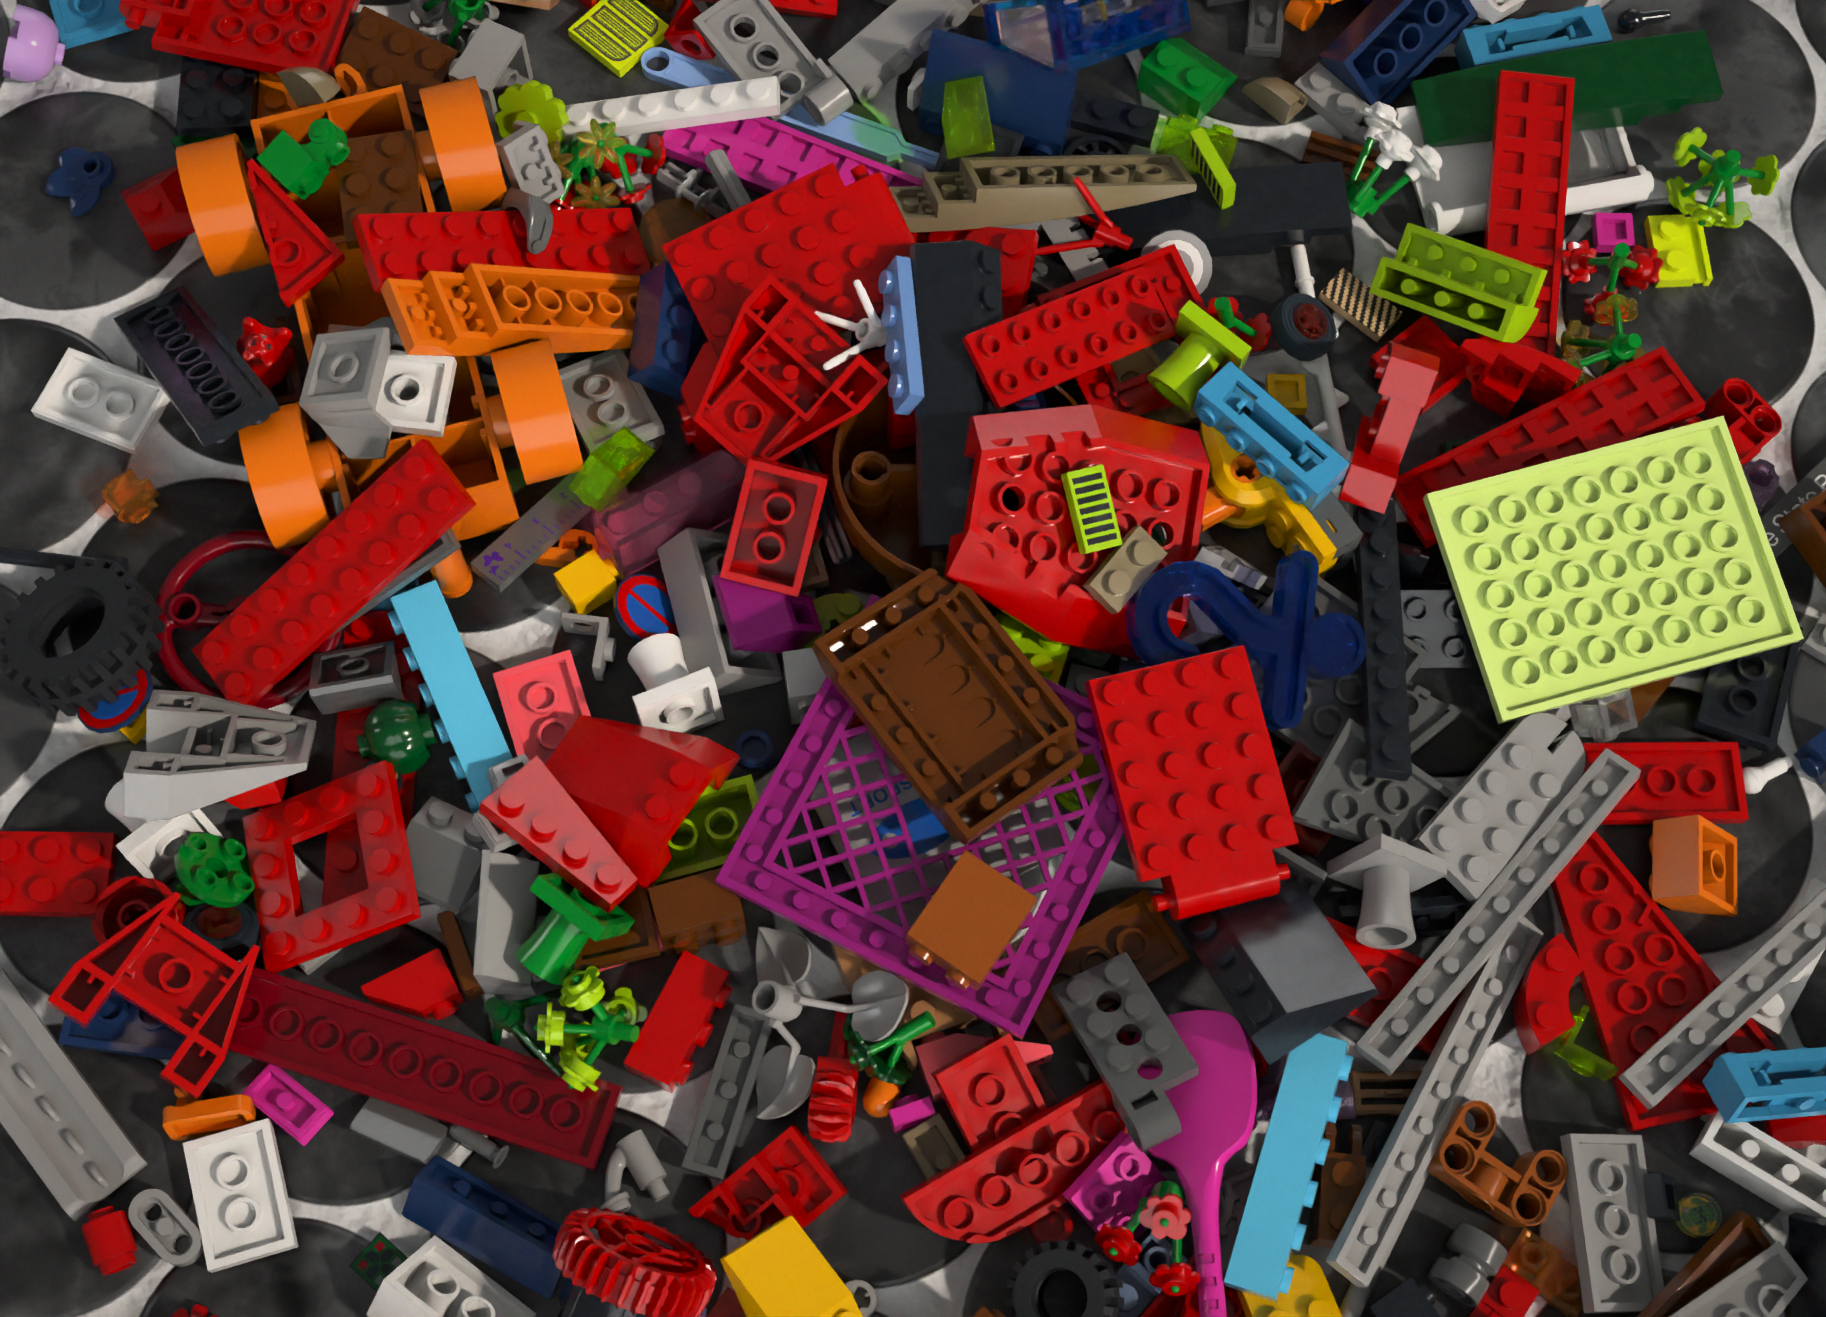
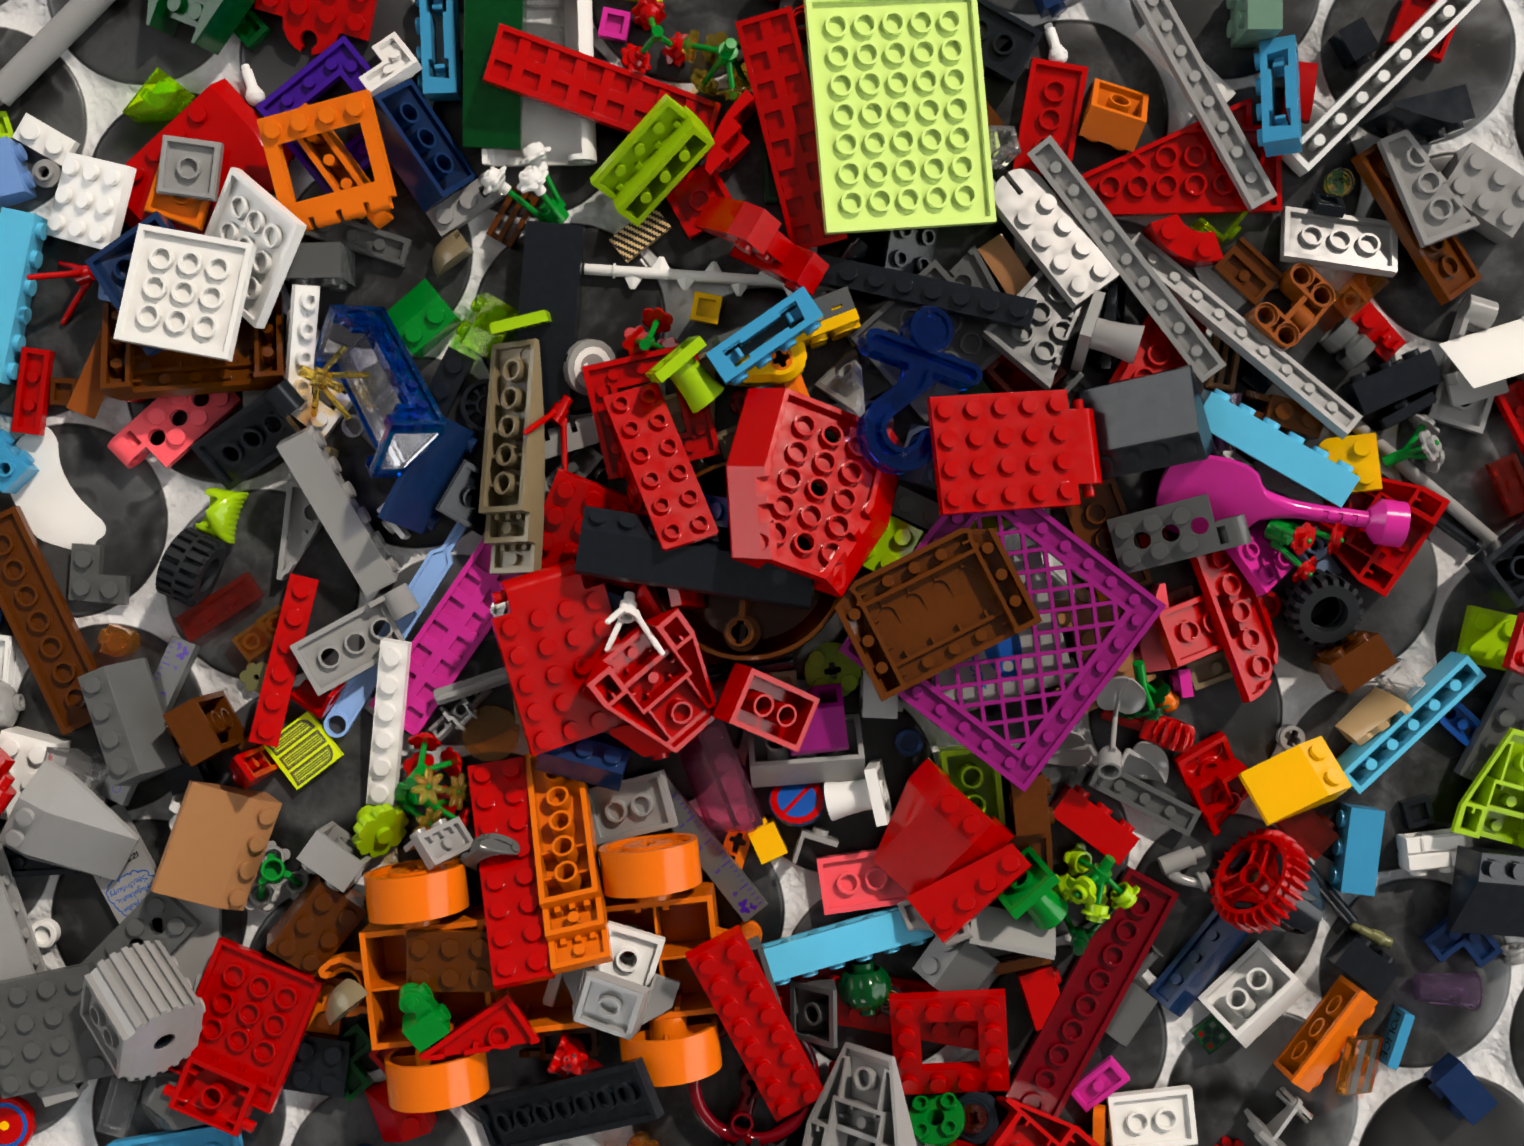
camera: 80 degrees left, 20 degrees up
clear neon green slope [568,426,655,512] -> none
medium blue plate [878,256,925,416] -> none
dark orange brick [905,850,1038,991] -> none
clear neon green slope [942,75,995,159] -> none
lime tile [1061,464,1123,555] -> none
dark tan plate [1083,525,1168,614] -> none
black wheel [1271,293,1337,361] -> none
none -> medium nougat slope [977,233,1032,295]
none -> reddish brown plate [1211,237,1283,307]

